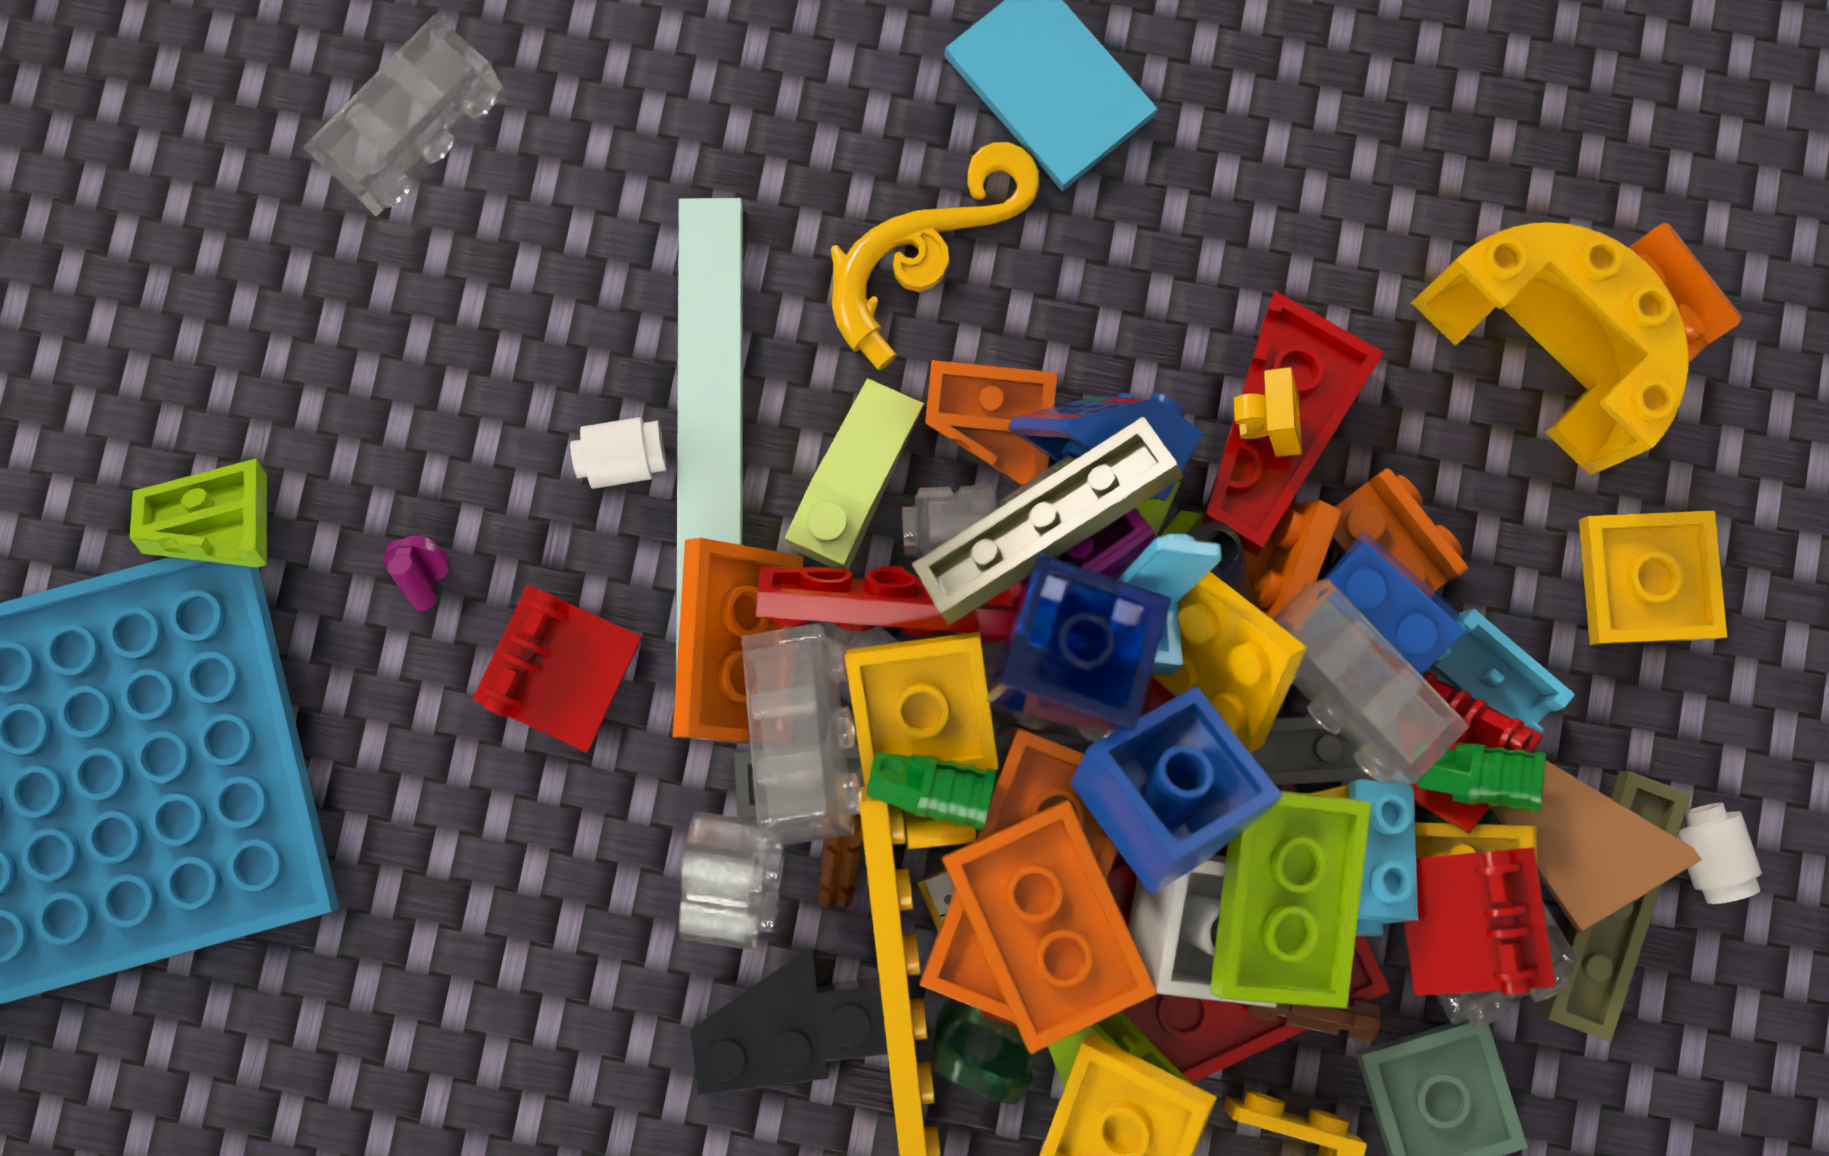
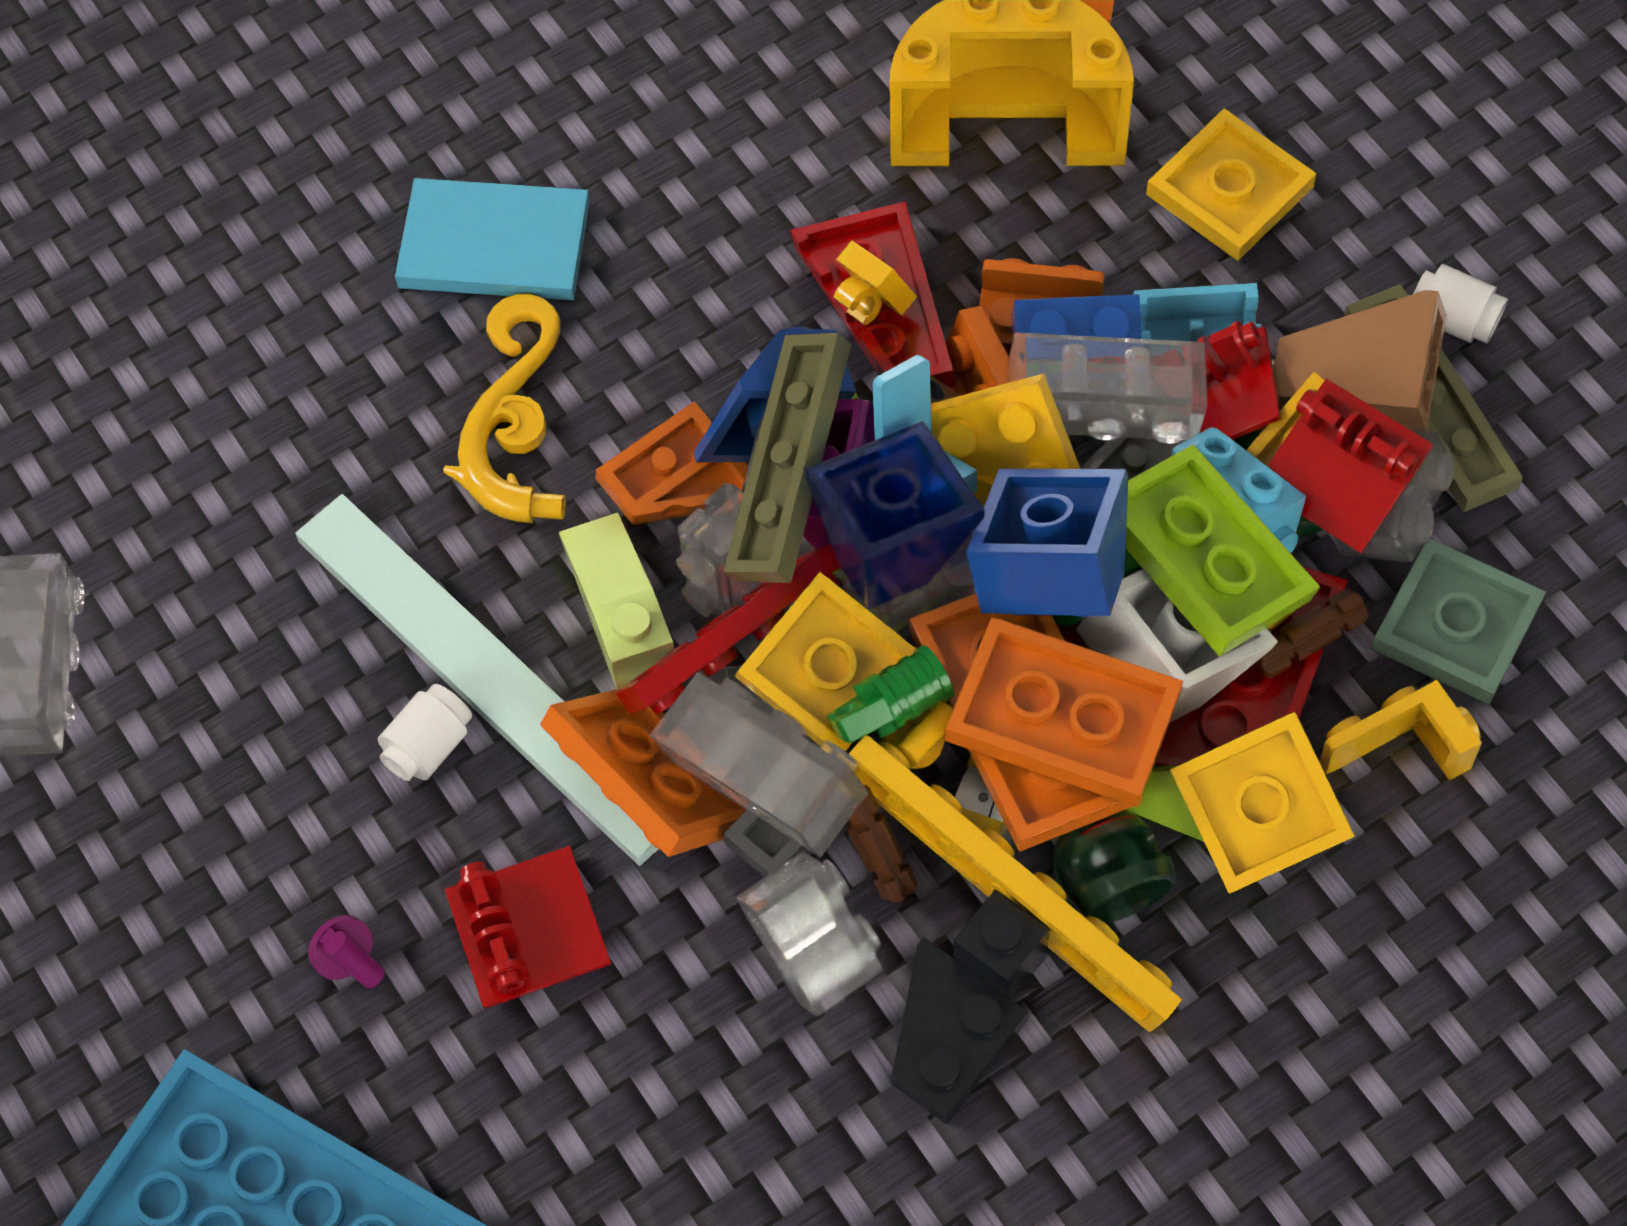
camera: 40 degrees left, 20 degrees down
lime wing [130,459,267,568] -> none
green hinge [1417,743,1546,813] -> none

